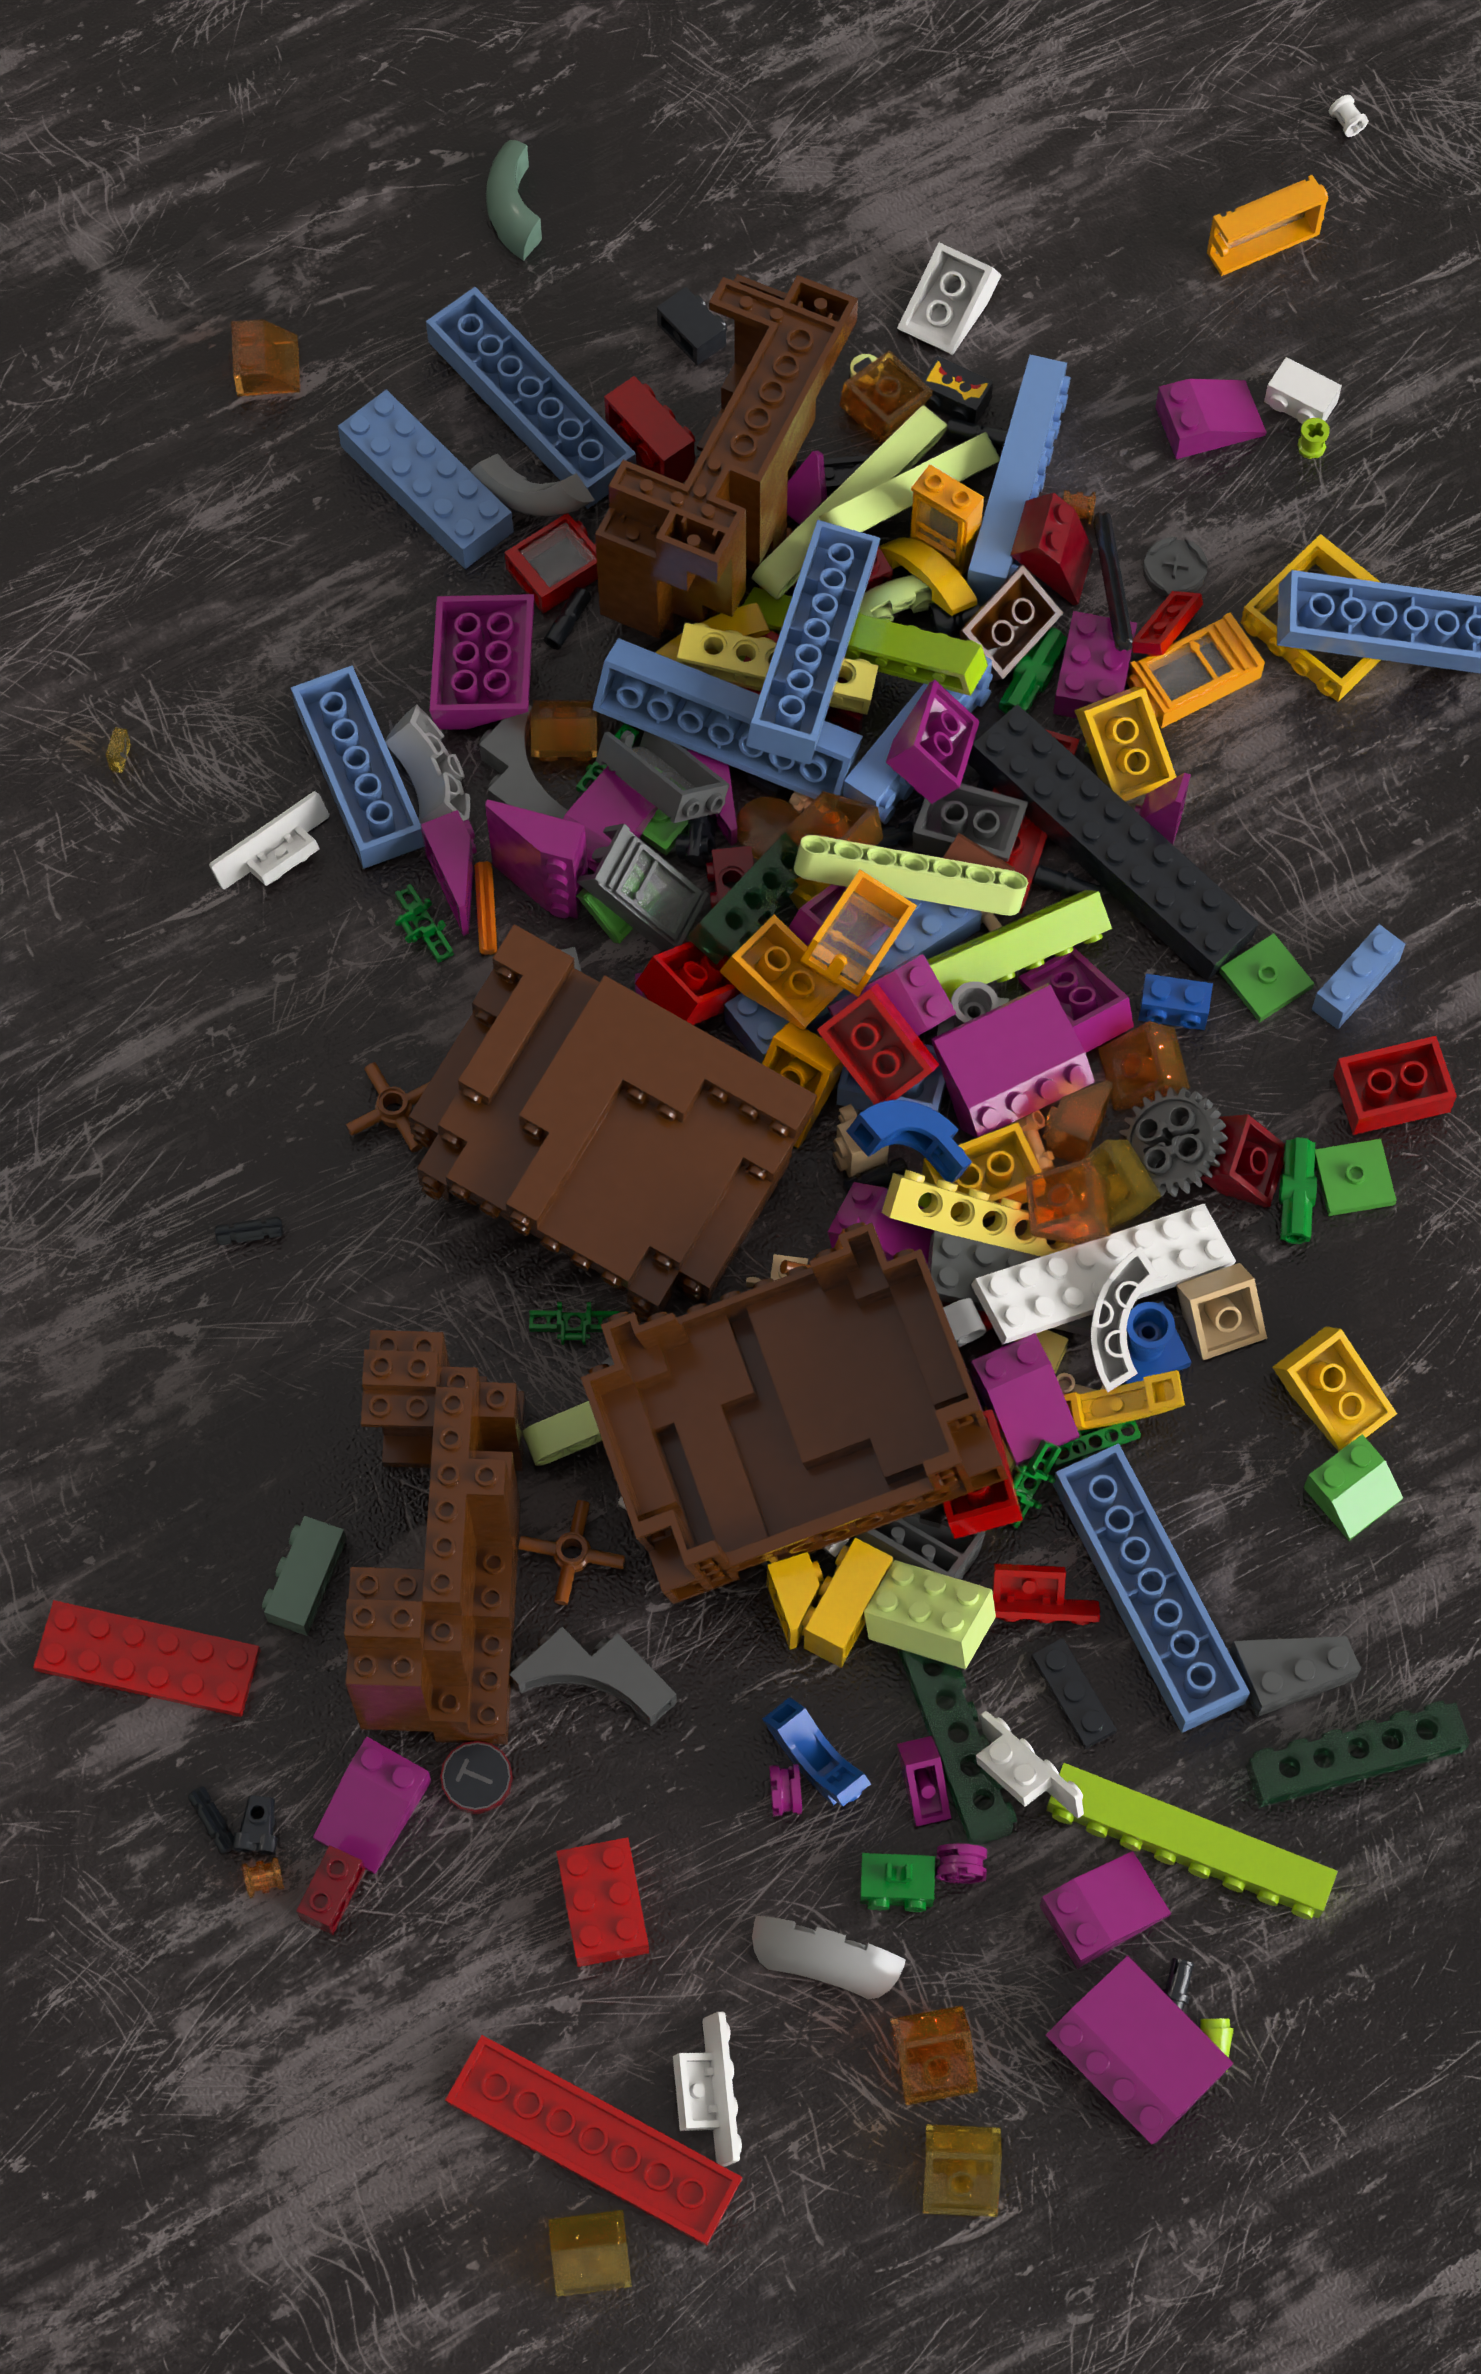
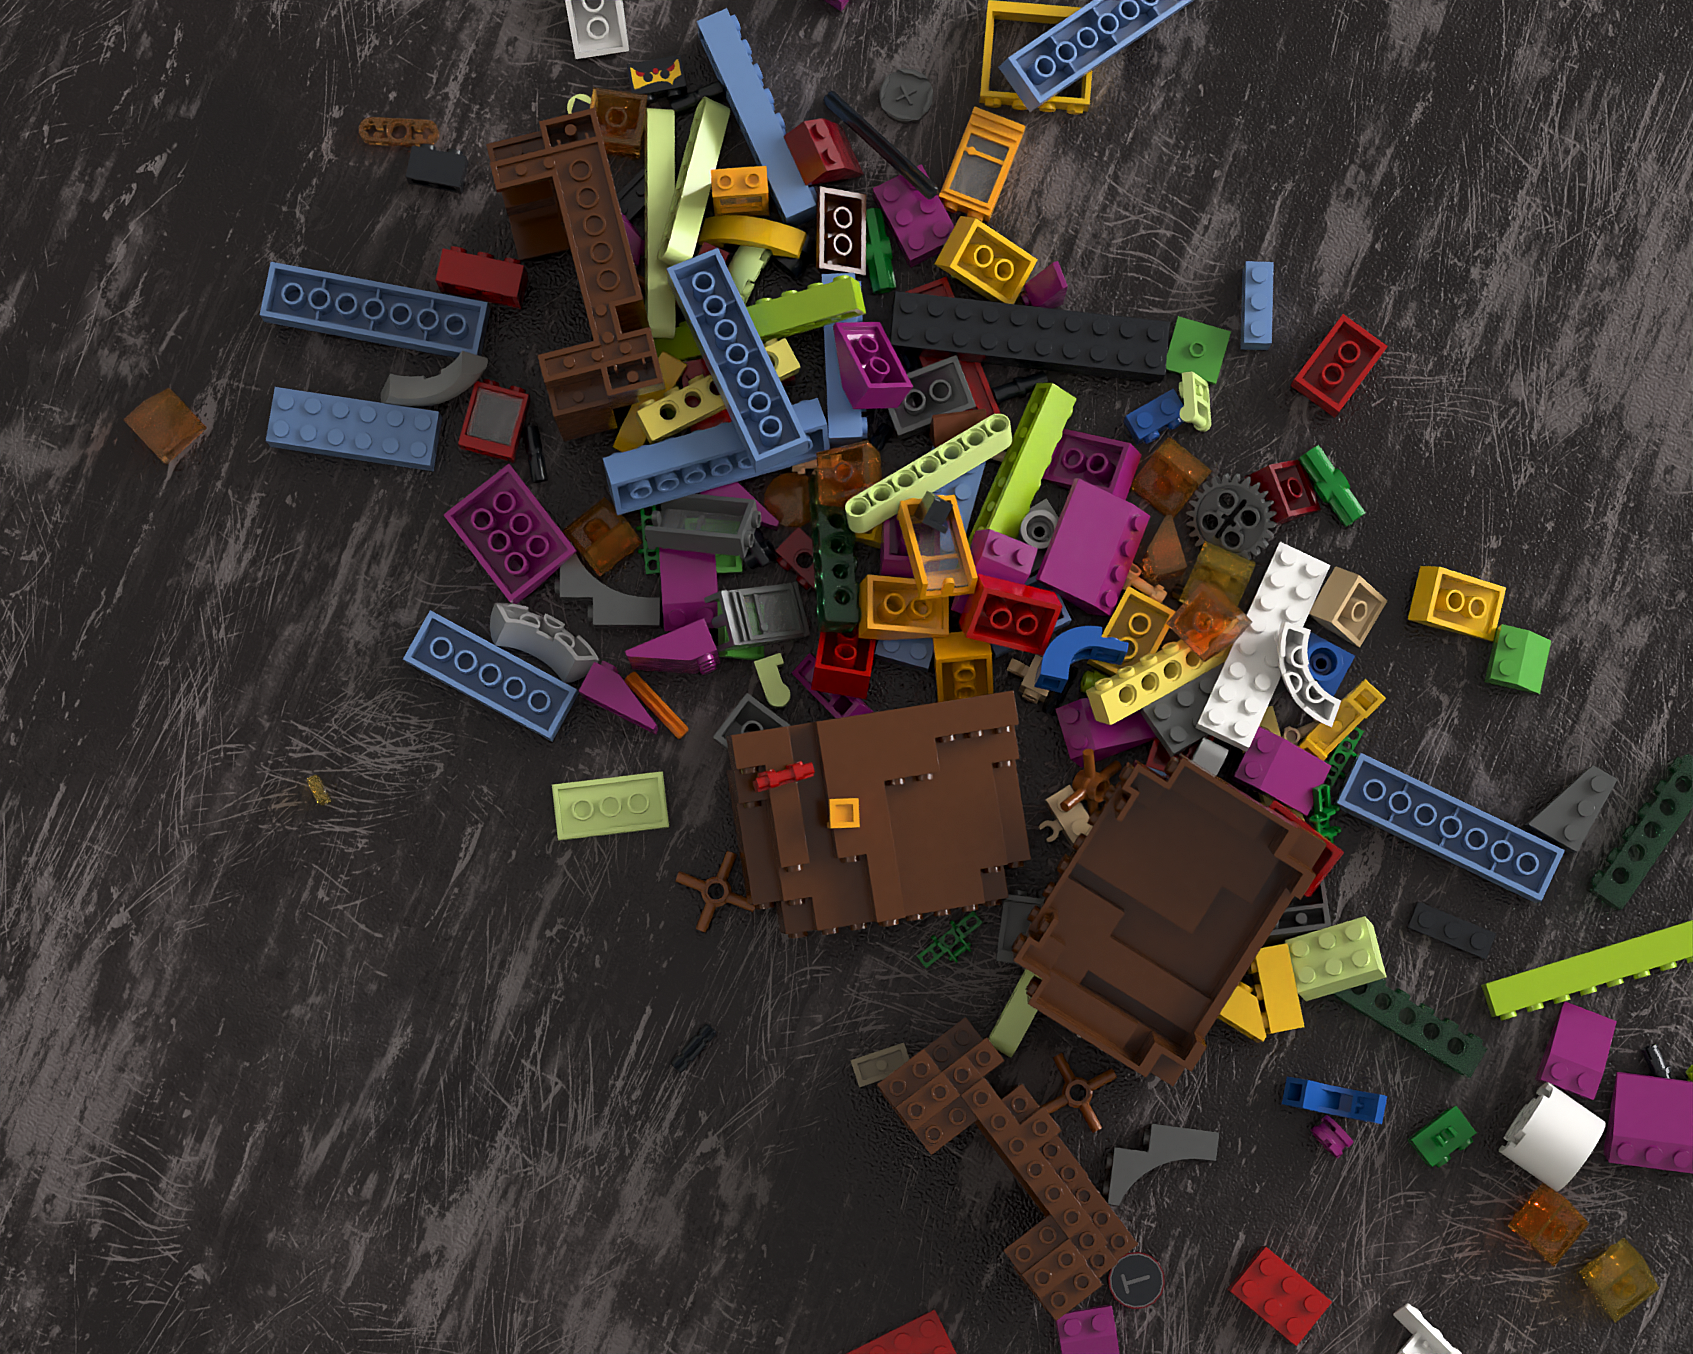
camera: 40 degrees left, 15 degrees up
white bracket [209,791,329,889] -> none
sand green brick [262,1516,347,1636] -> none
green piece [395,884,454,963] -> none
sand green brick [486,140,542,261] -> none
light grey brick [752,1915,906,1999] -> none
magenta slope [897,1736,951,1827] -> none
magenta wheel [936,1843,987,1884] -> none
white bracket [976,1711,1084,1818] -> none
red bracket [992,1564,1100,1625] -> none
clear orange bush [1063,490,1096,524] -> none
red plate [1132,591,1203,656] -> none
bright green plate [1315,1139,1397,1216] -> none
none -> clear orange beam [359,117,439,147]
none -> yellowish green tile [552,771,669,841]
none -> red plate [752,761,815,792]
none -> yellowish green leg [754,653,791,709]
none -> light orange panel [827,798,860,828]
none -> black panel [914,491,953,534]
none -> yellowish green plate [1179,371,1211,432]
none -> white brick [1499,1082,1605,1192]

